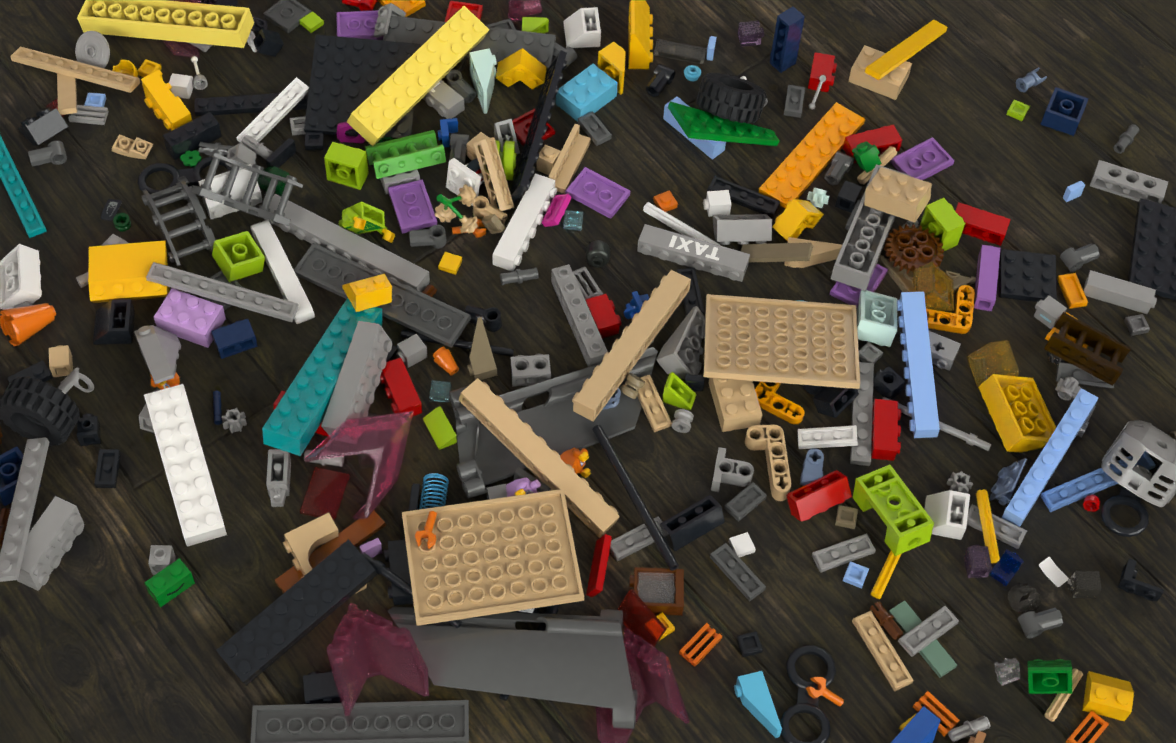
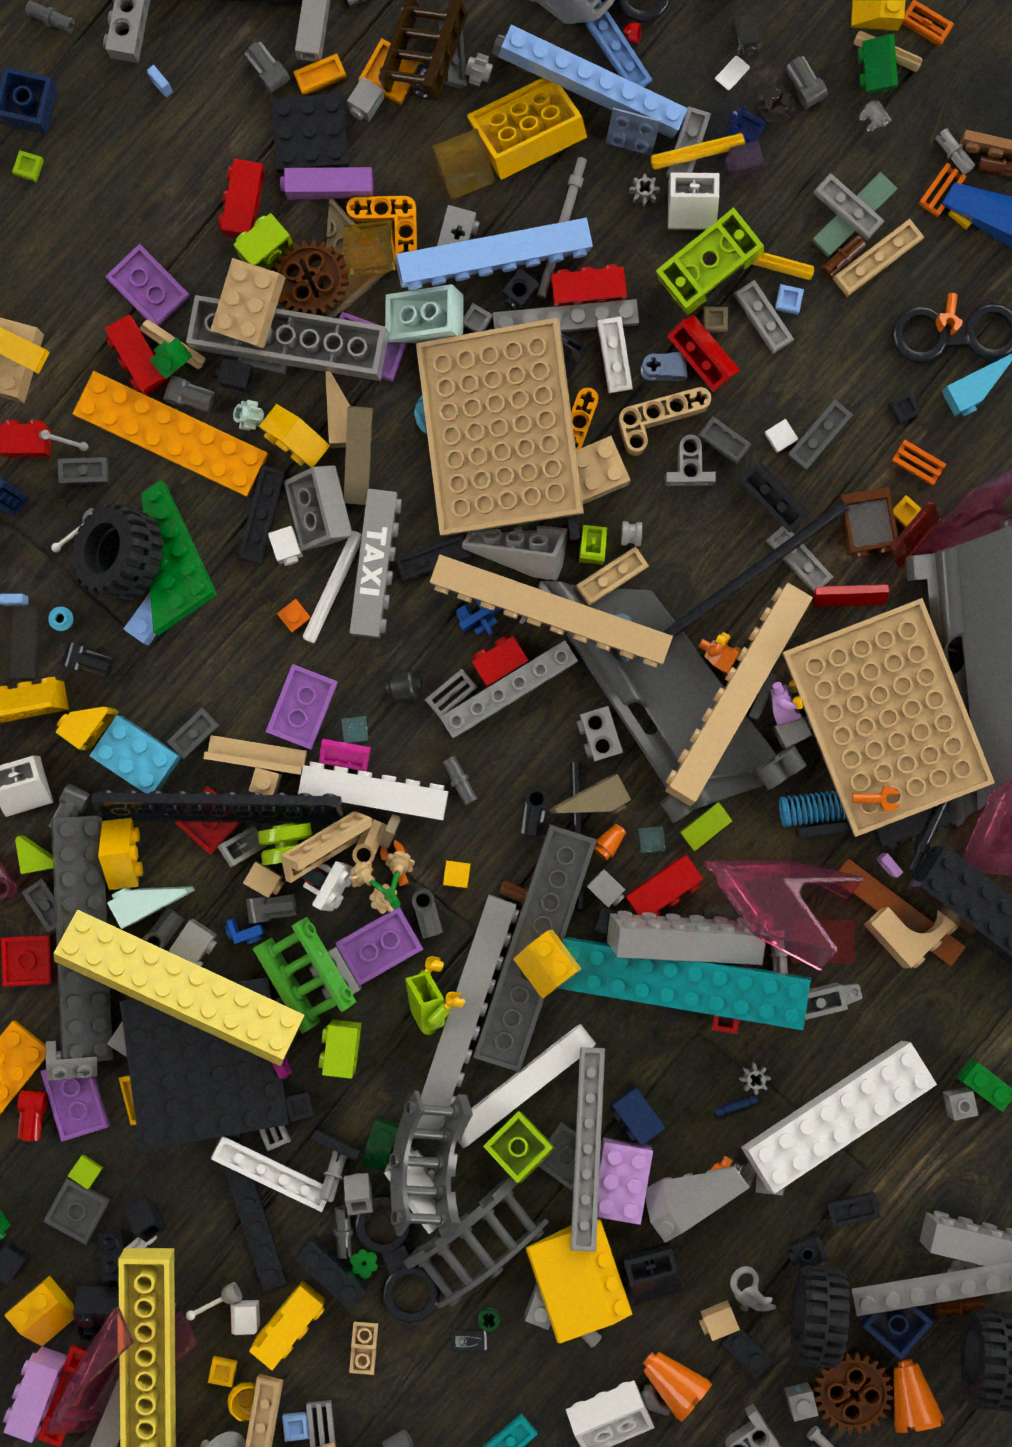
camera: 100 degrees left, 30 degrees up
dark tan wheel [619,373,645,399] -> none

